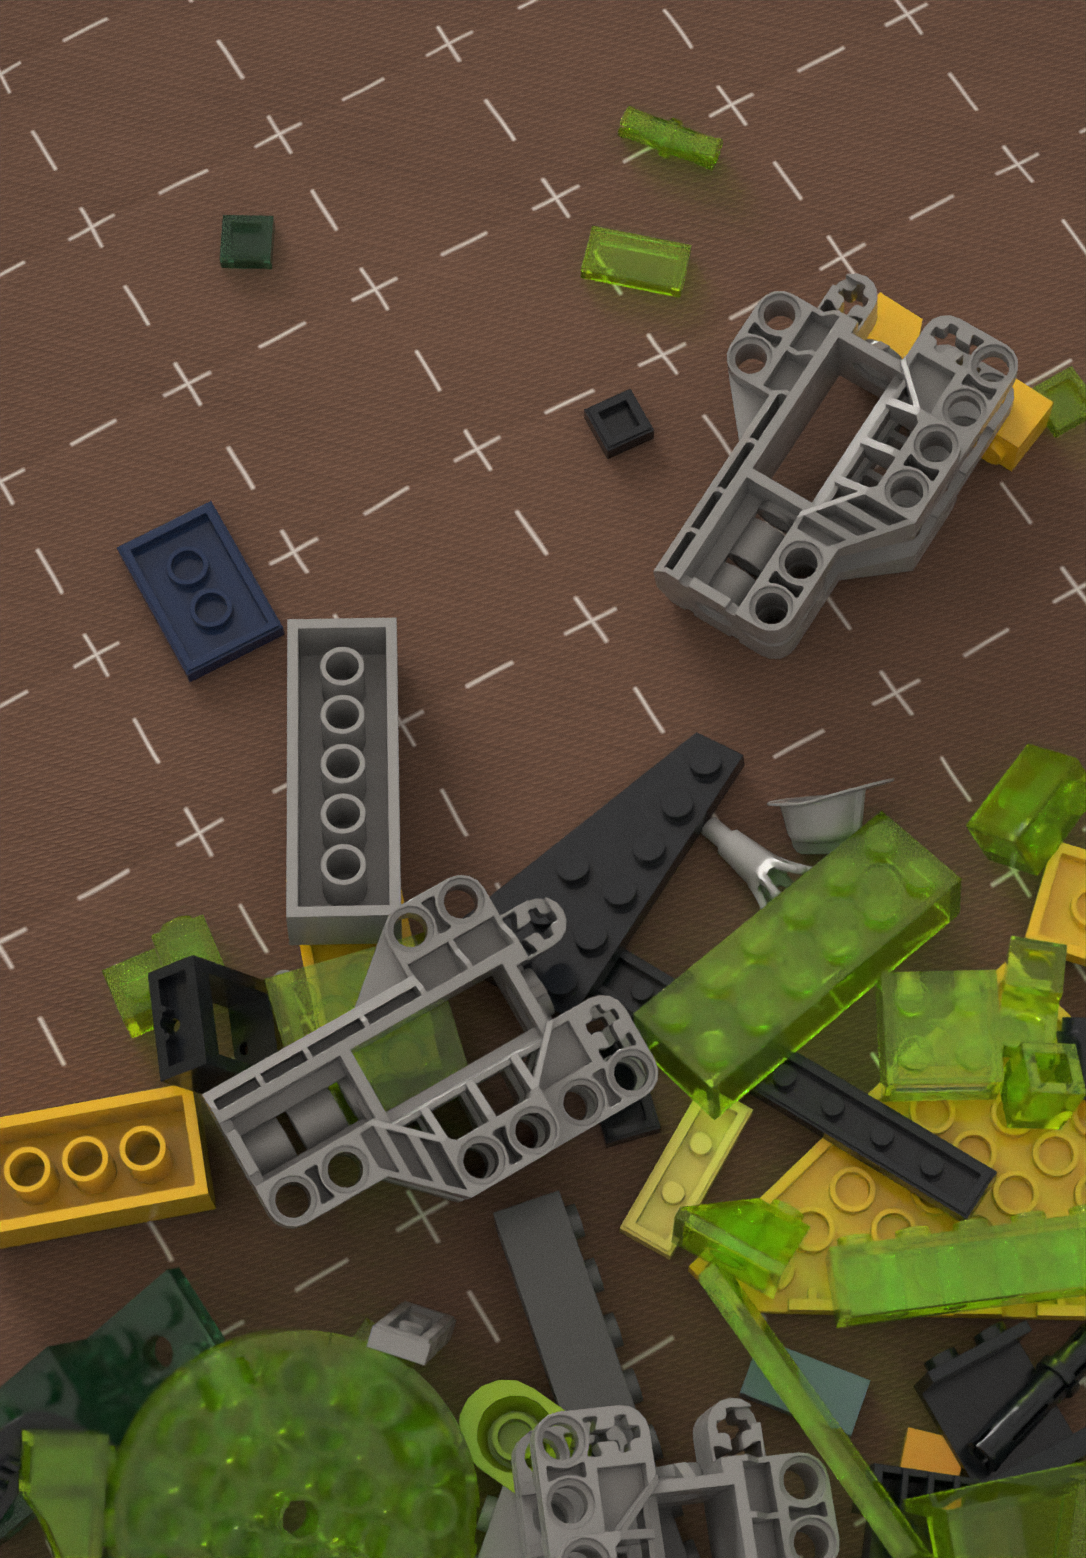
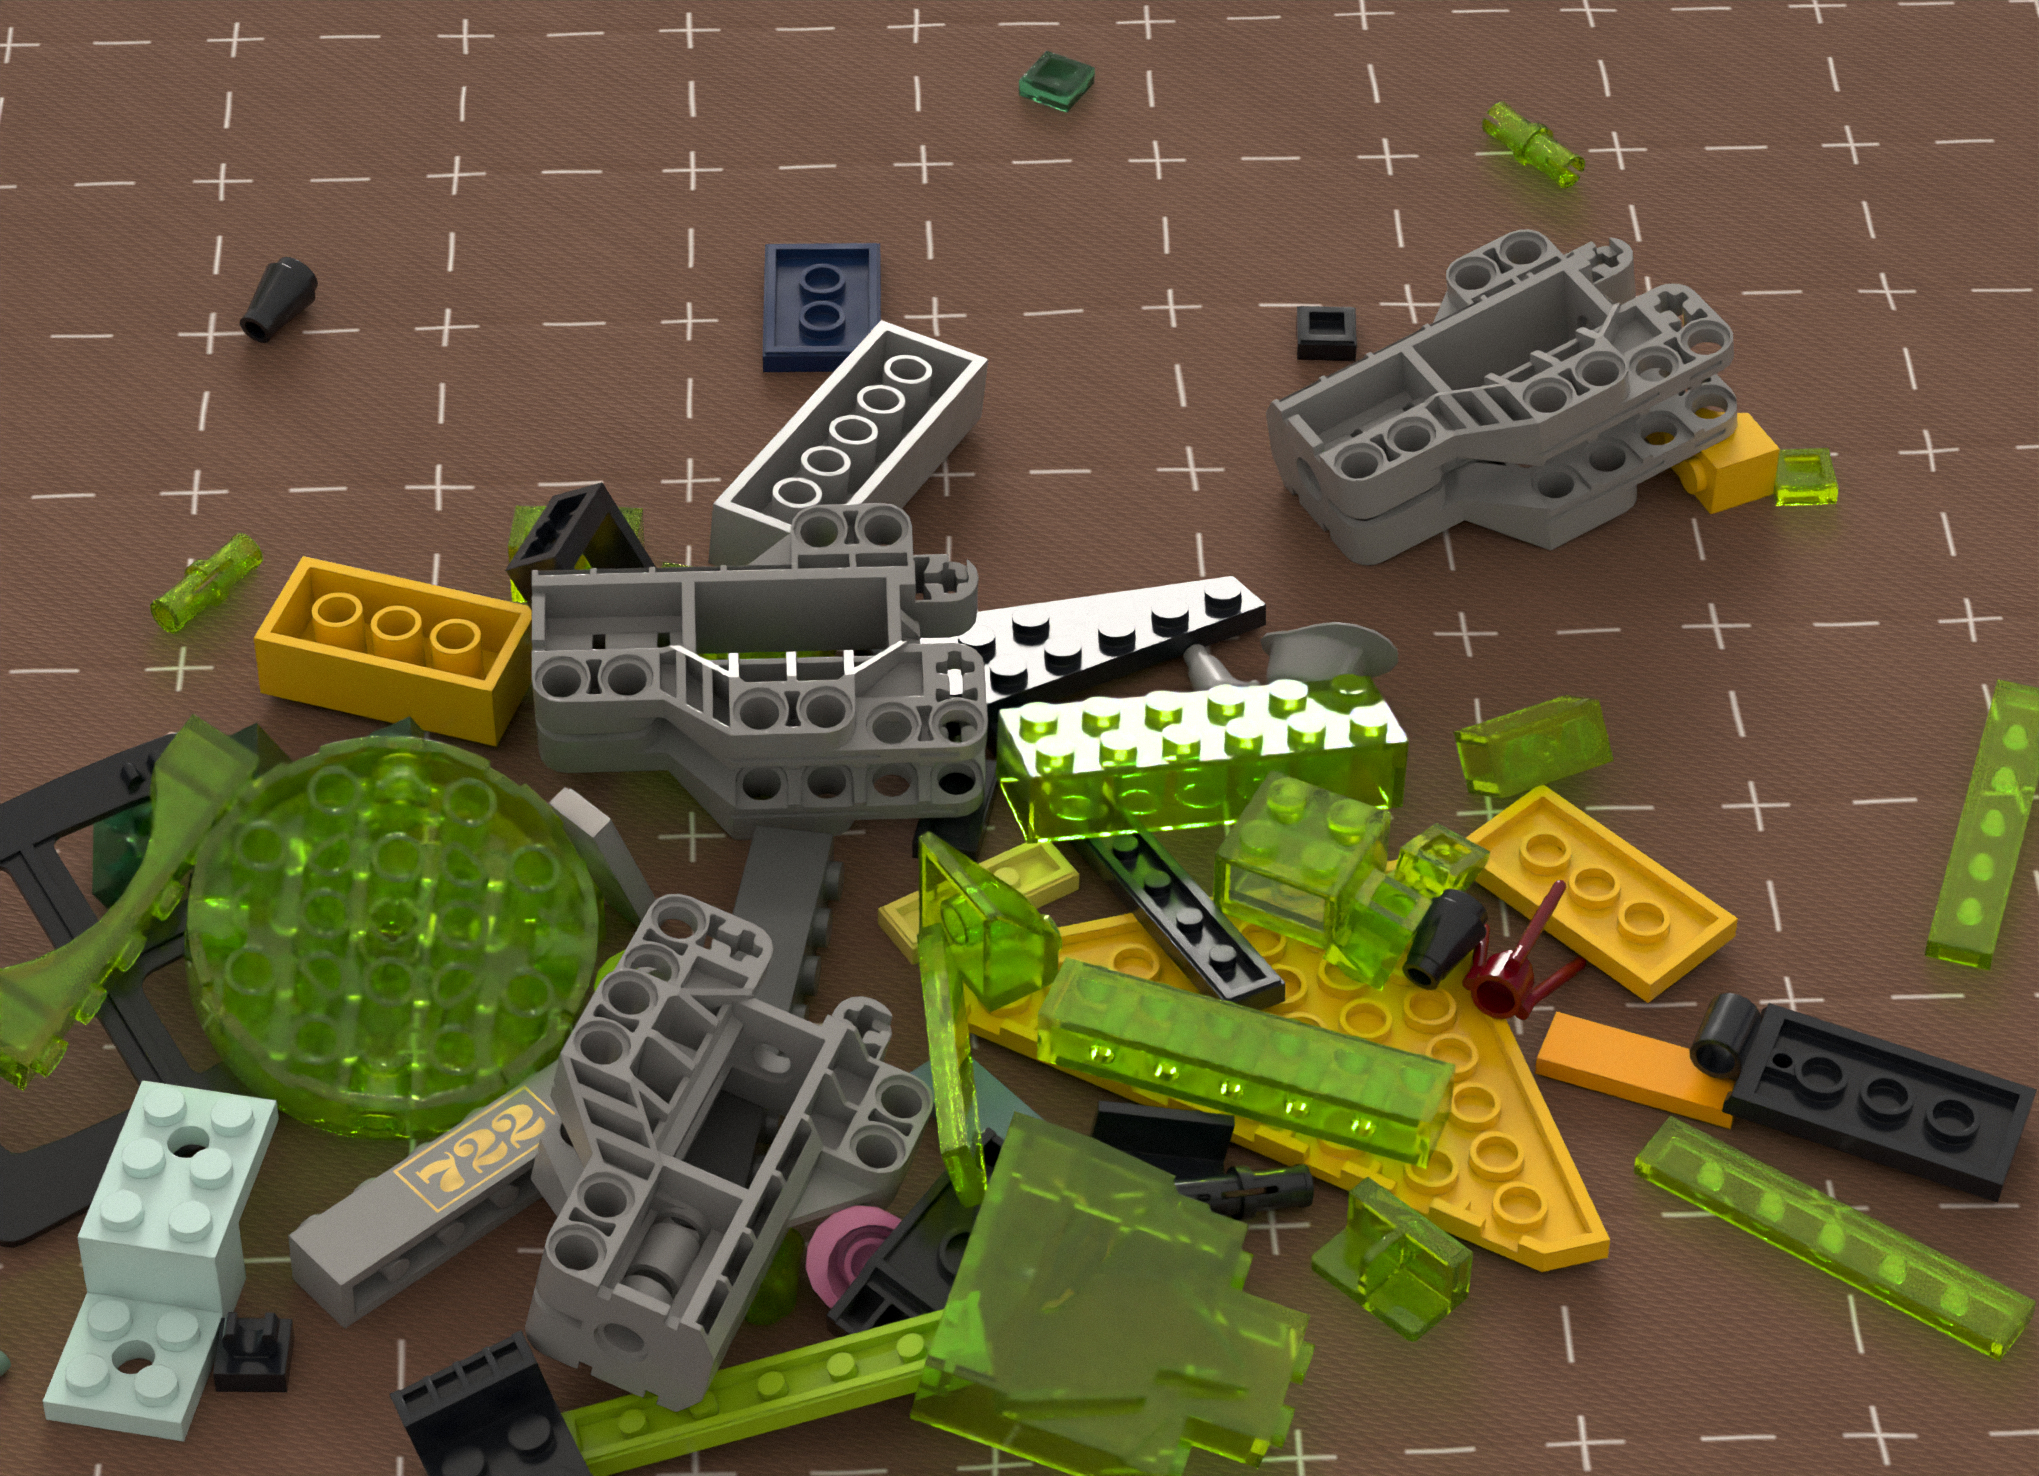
camera: 25 degrees right, 25 degrees down
clear neon green tile [581,225,692,298] -> none

